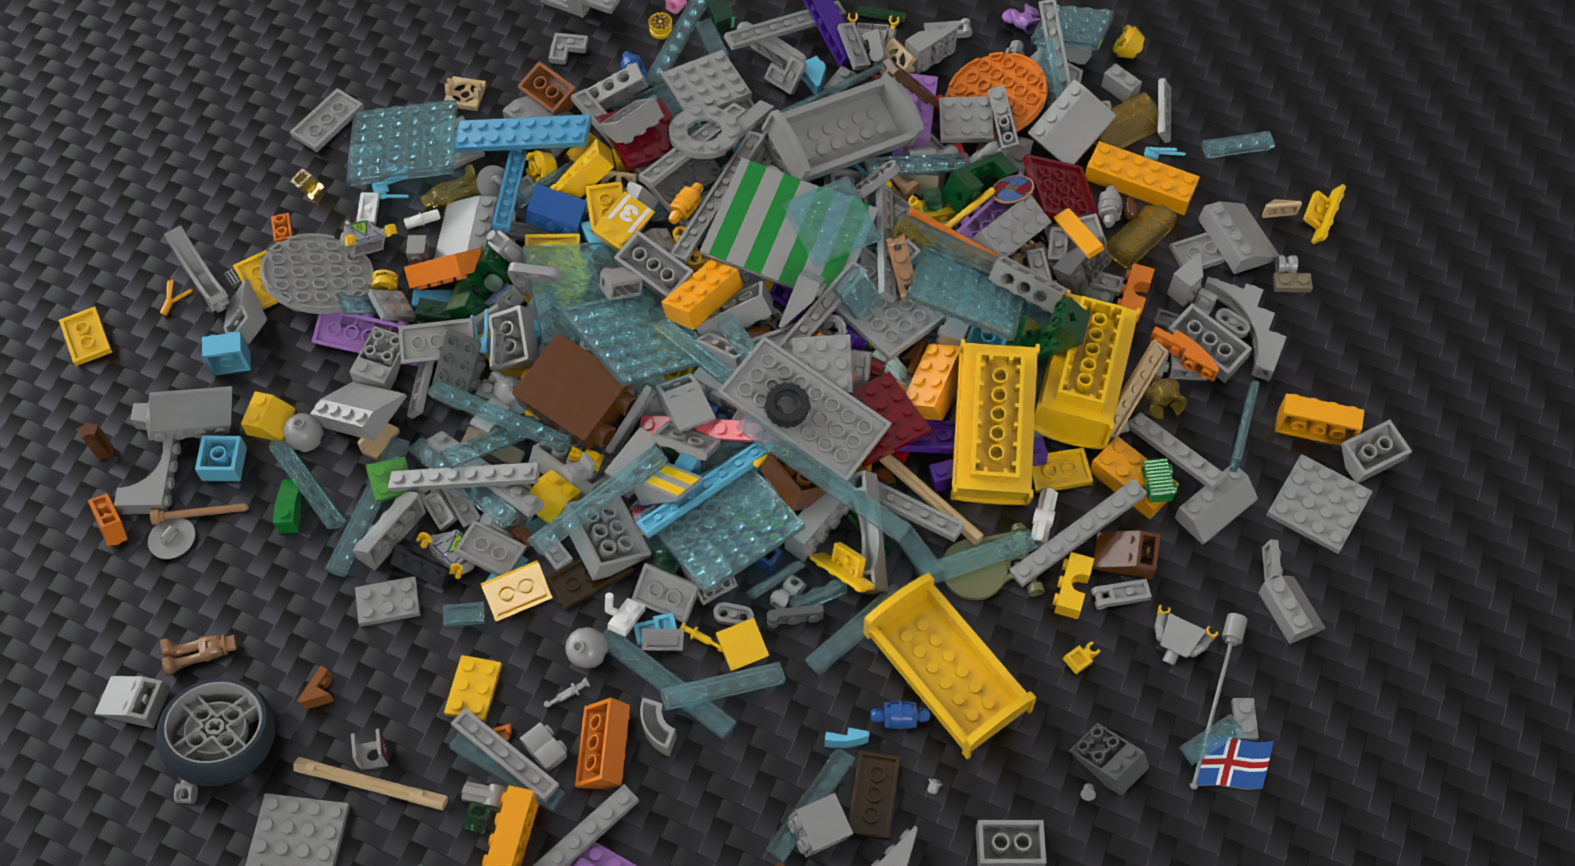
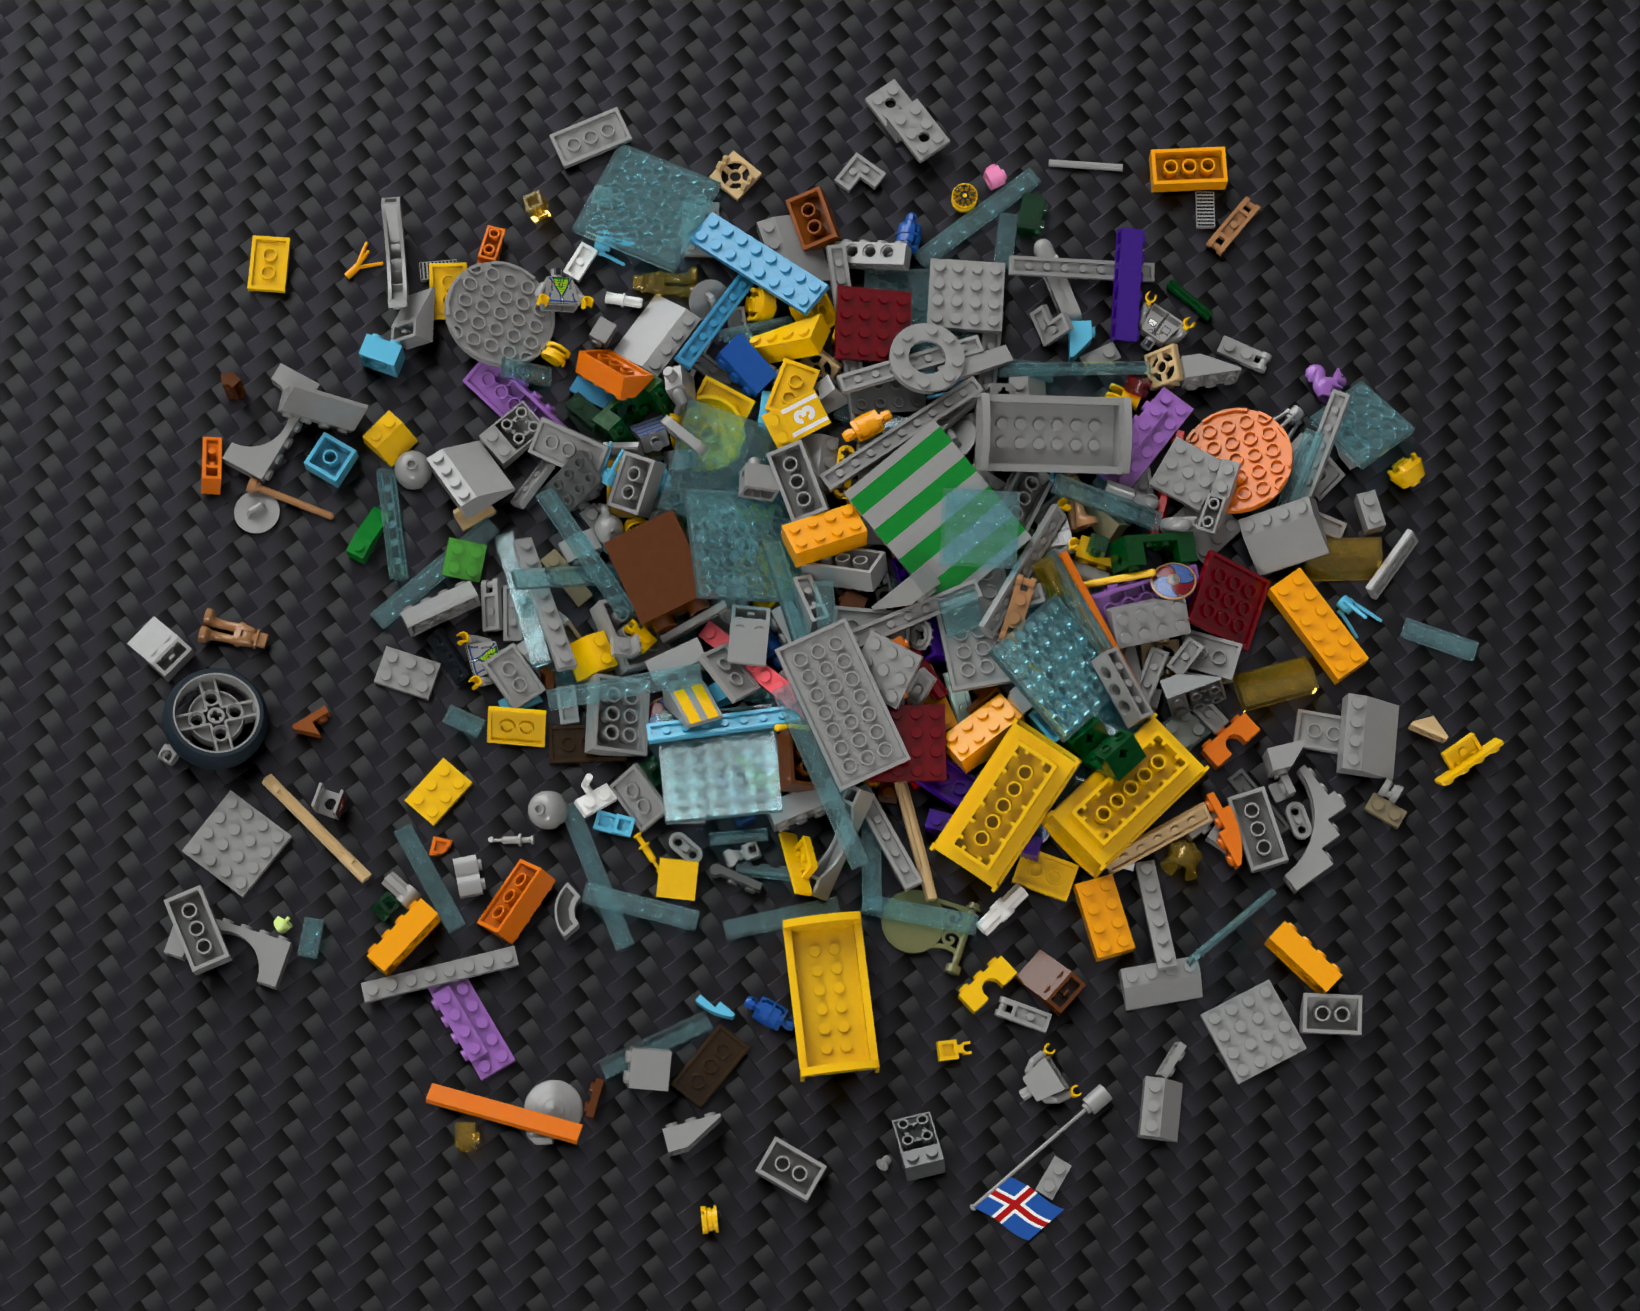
camera: 25 degrees right, 15 degrees up
light grey plate [368,289,416,322] -> none
light grey plate [388,462,541,492] -> none
light grey plate [451,708,559,802] -> none
sand green tile [484,274,503,292] -> none
light grey slope [490,329,504,370] -> none
light grey slope [597,98,664,144] -> none
light grey tile [641,629,684,650] -> none
black tyre [765,382,810,428] -> none
light grey plate [837,22,871,70] -> none
light grey beam [852,160,900,199] -> none
light grey leg [862,29,887,64] -> none
reddish brown plate [883,57,939,107] -> none
light grey piece [927,778,943,794] -> none
light grey plate [1010,479,1147,587] -> none
light orange tile [1053,208,1105,259] -> none
light grey piece [1097,185,1123,228] -> none
reddish brown cylinder [1123,197,1138,220] -> none
green brick [1141,458,1177,503] -> none
clear light blue plate [1180,714,1243,766] -> none

